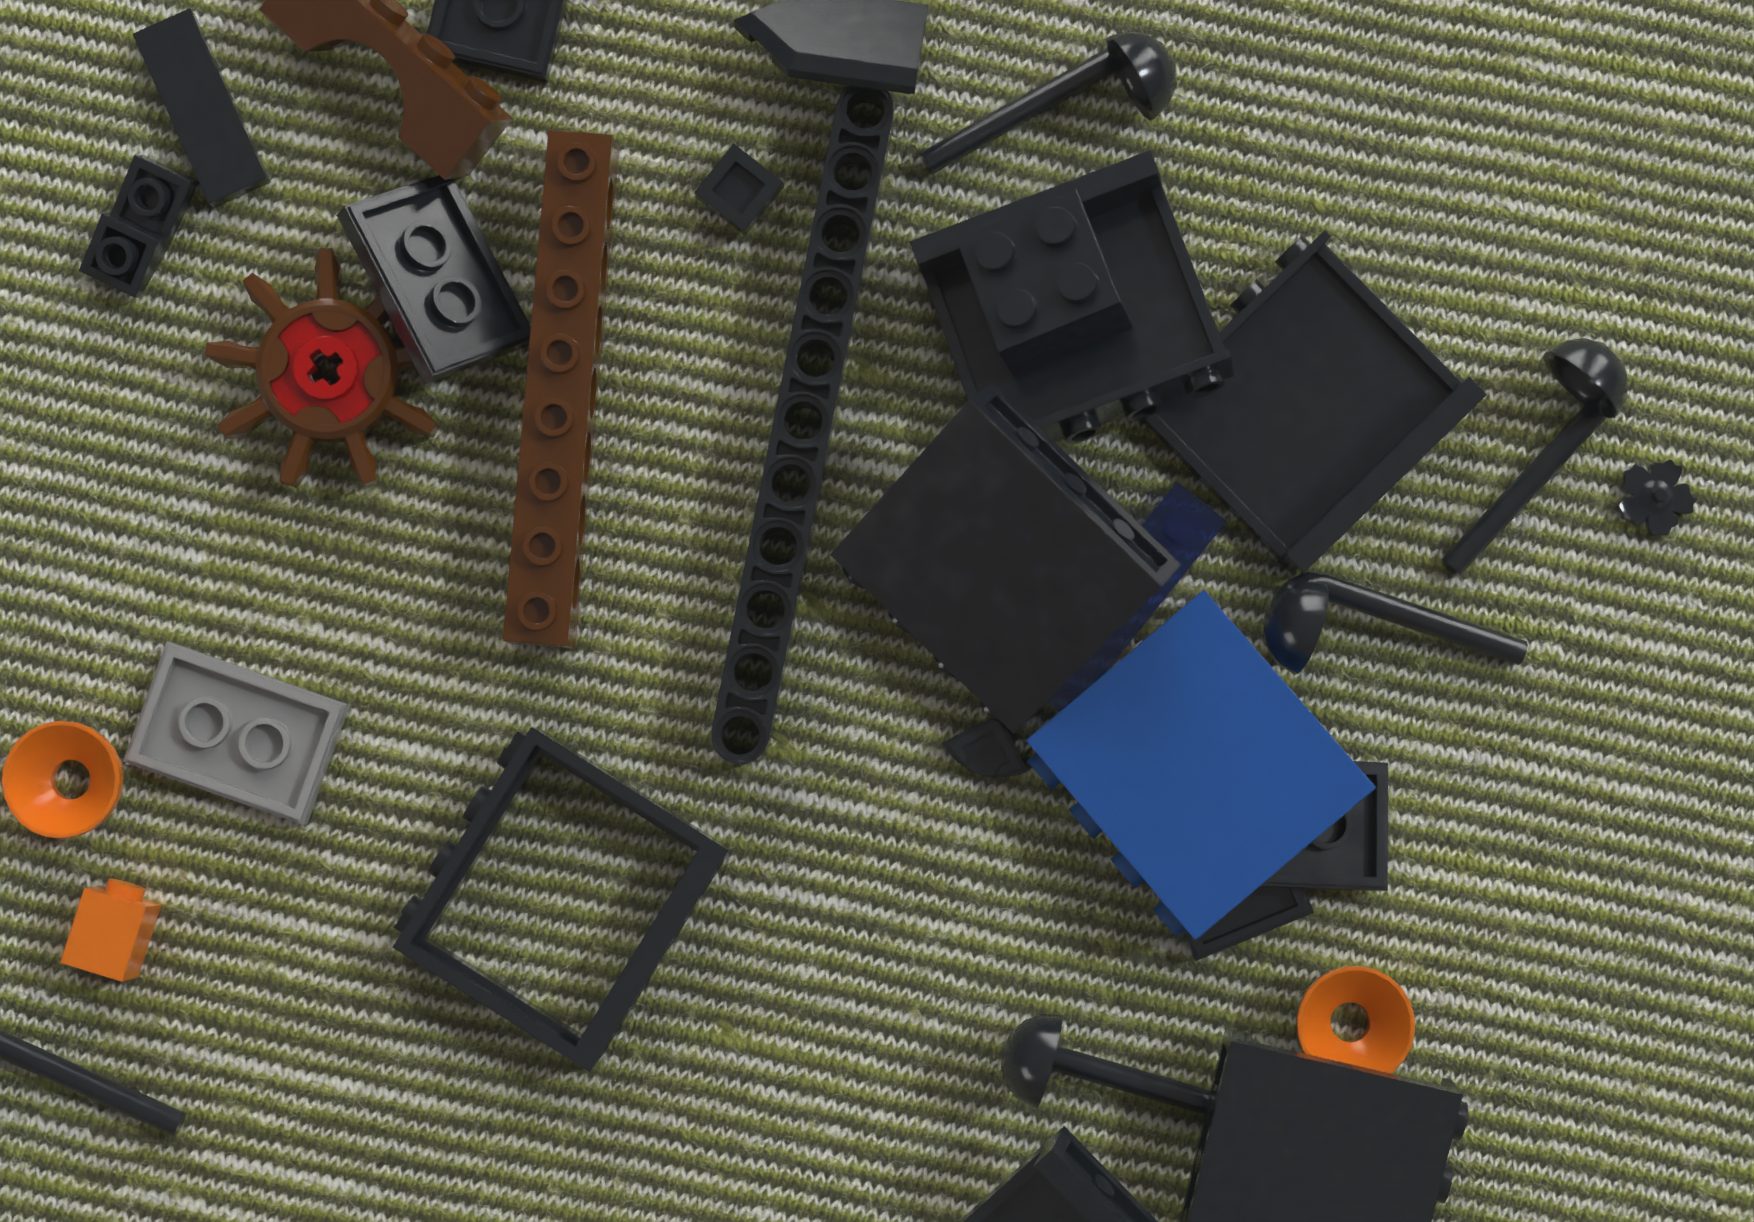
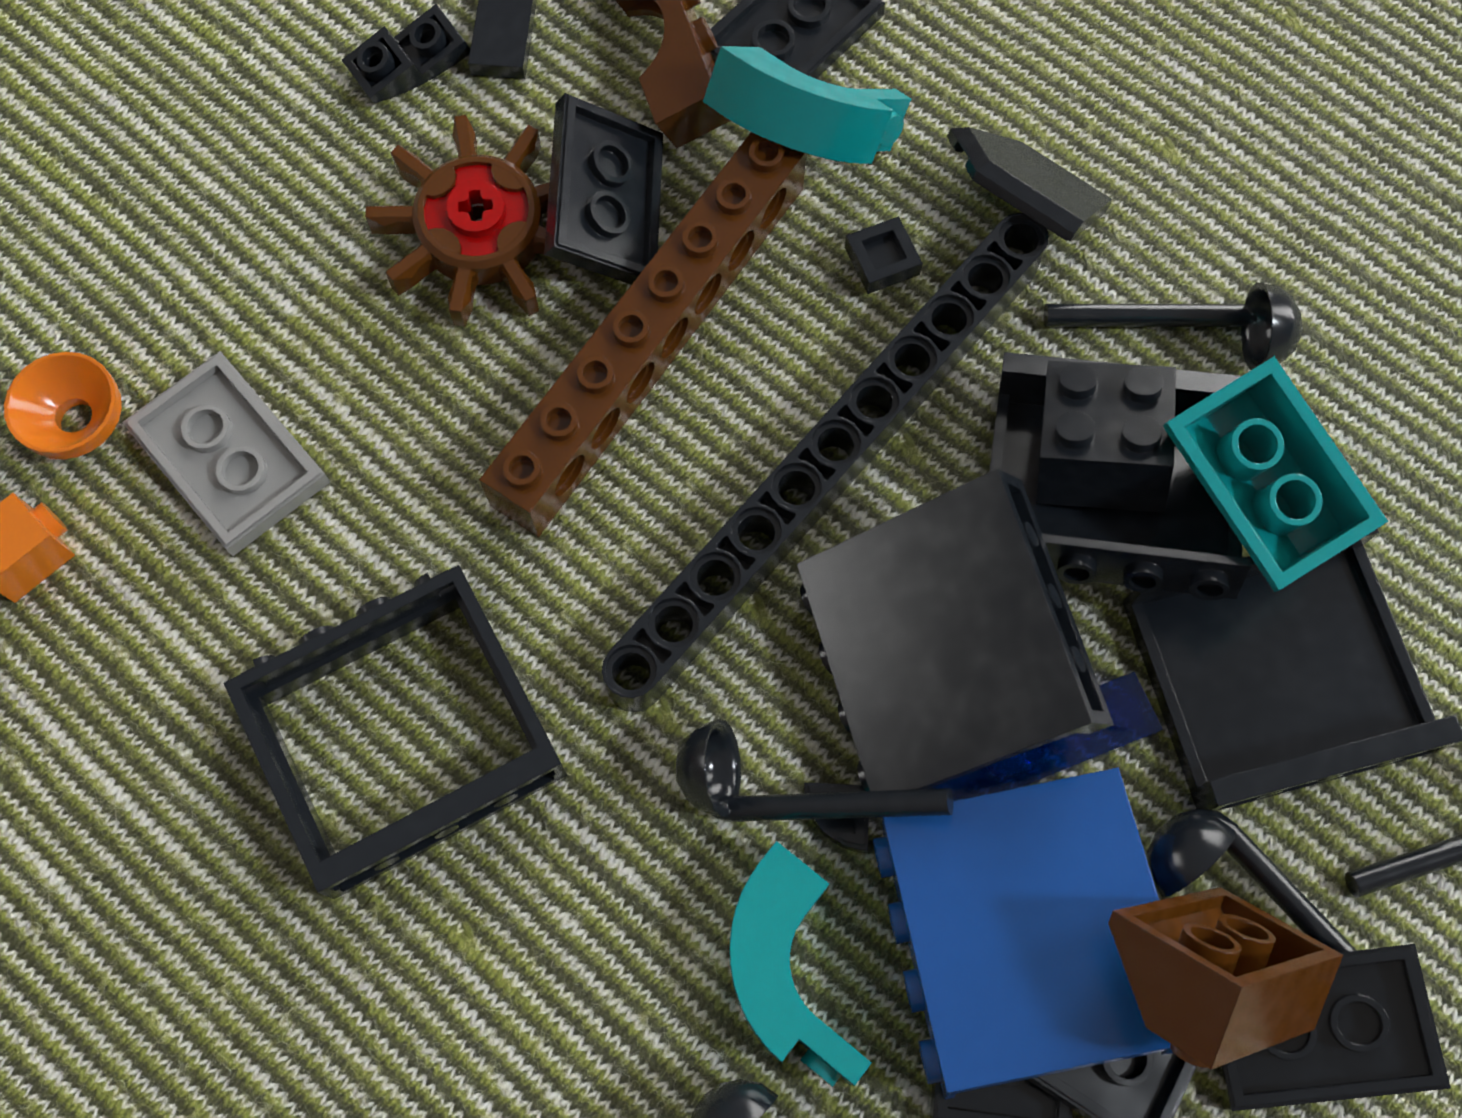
camera: 30 degrees right, 15 degrees down
none -> black piece [676,719,954,822]
none -> teal arch [703,46,911,164]
none -> teal arch [730,841,872,1087]
none -> reddish brown slope [1108,887,1343,1070]
none -> teal slope [1162,356,1389,592]
none -> black tile [1222,944,1451,1111]

